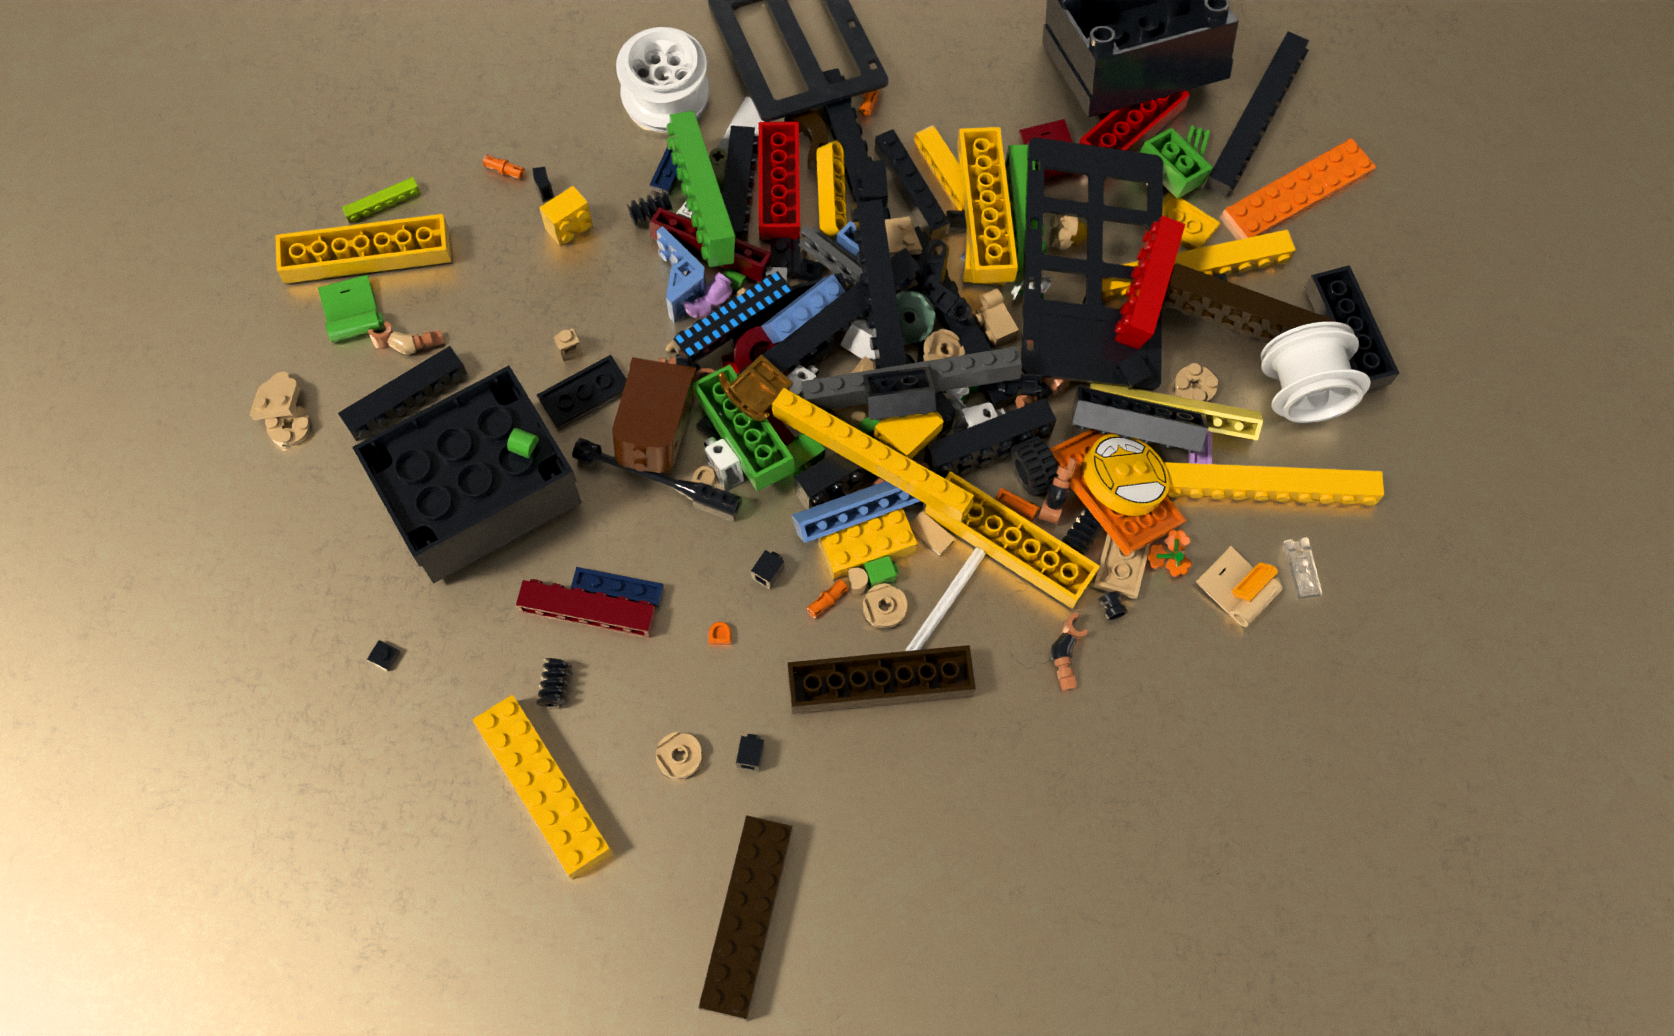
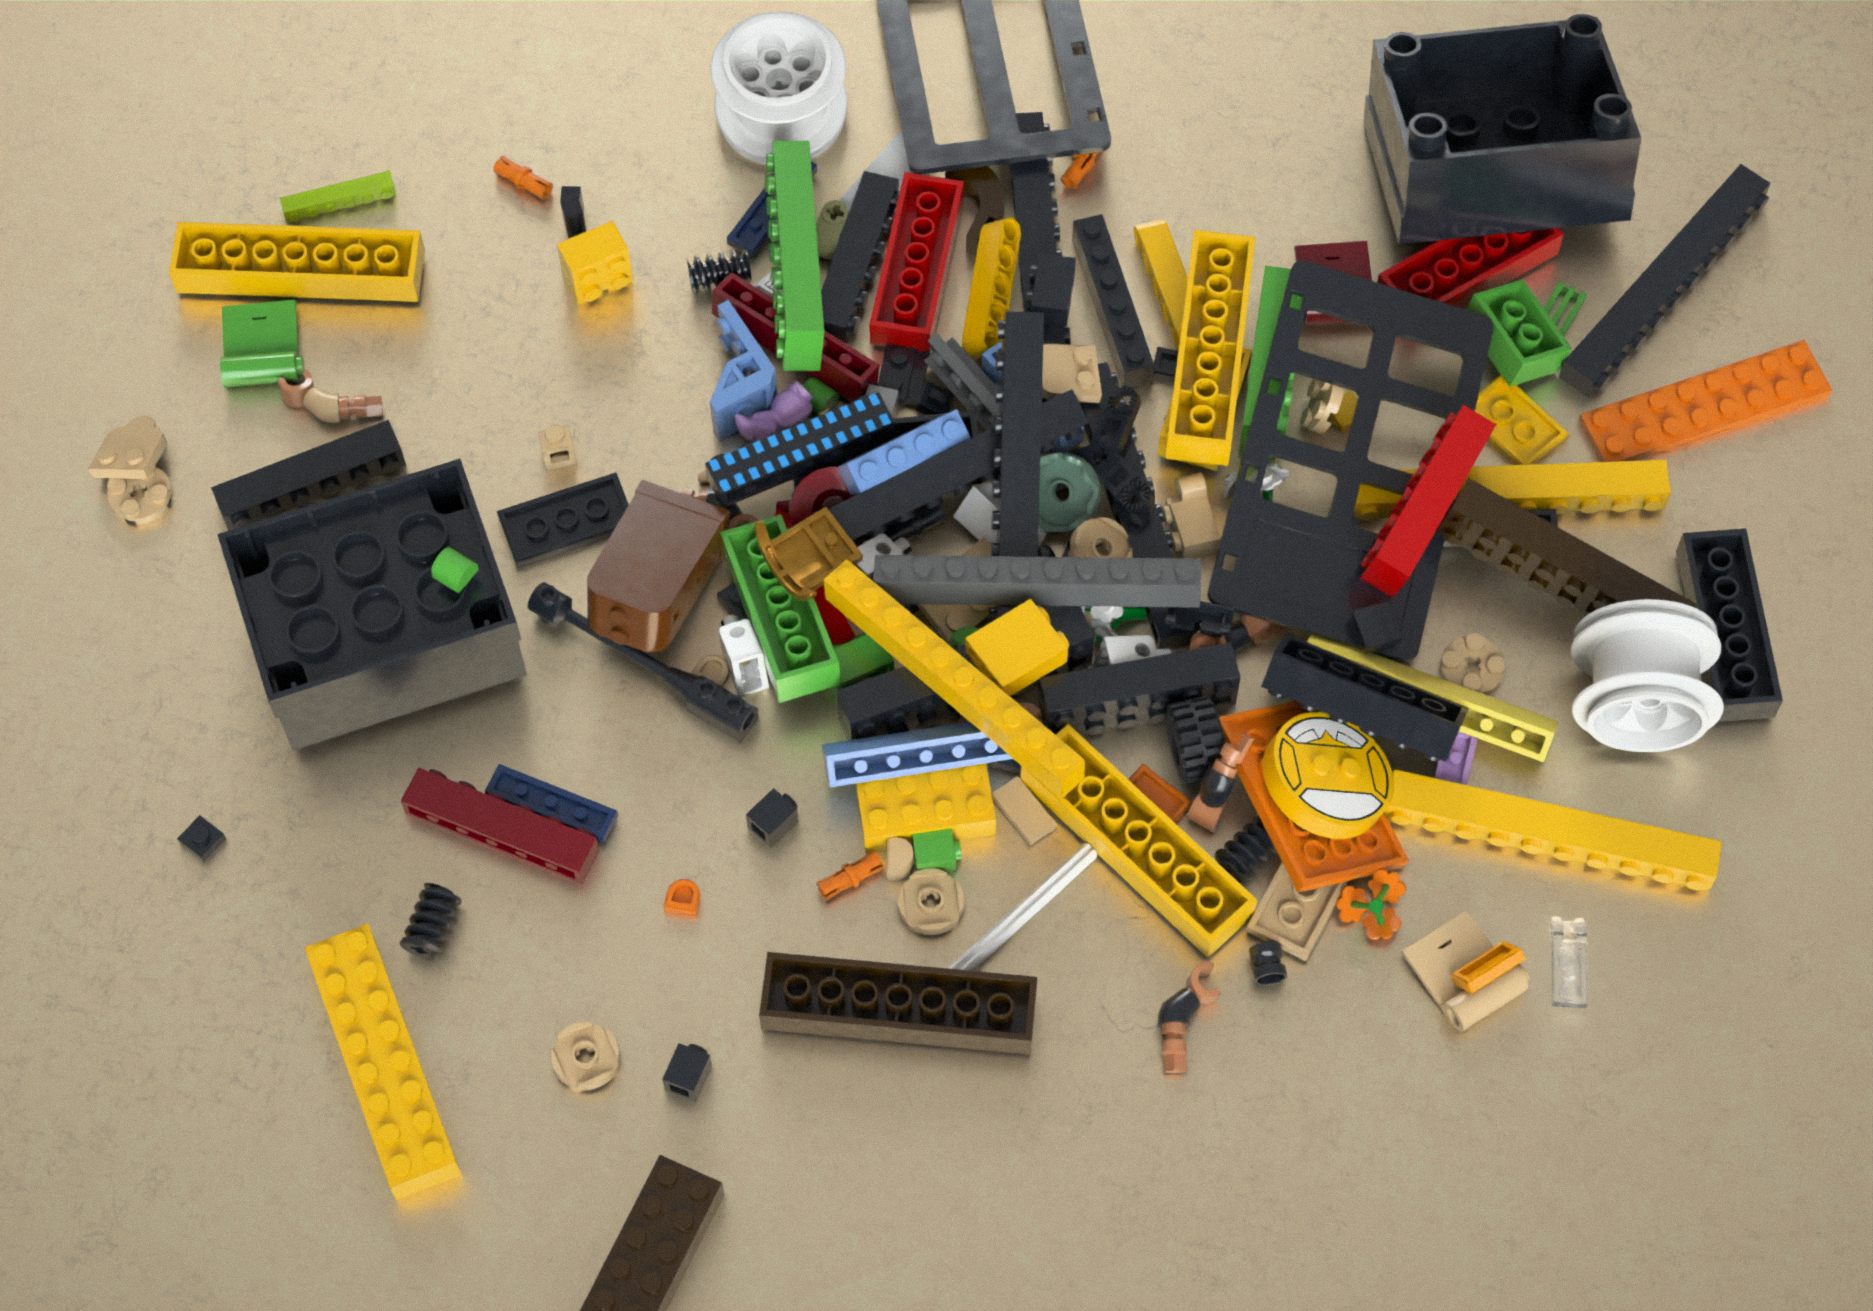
camera: 15 degrees right, 5 degrees down
black slope [863,366,936,420] -> none

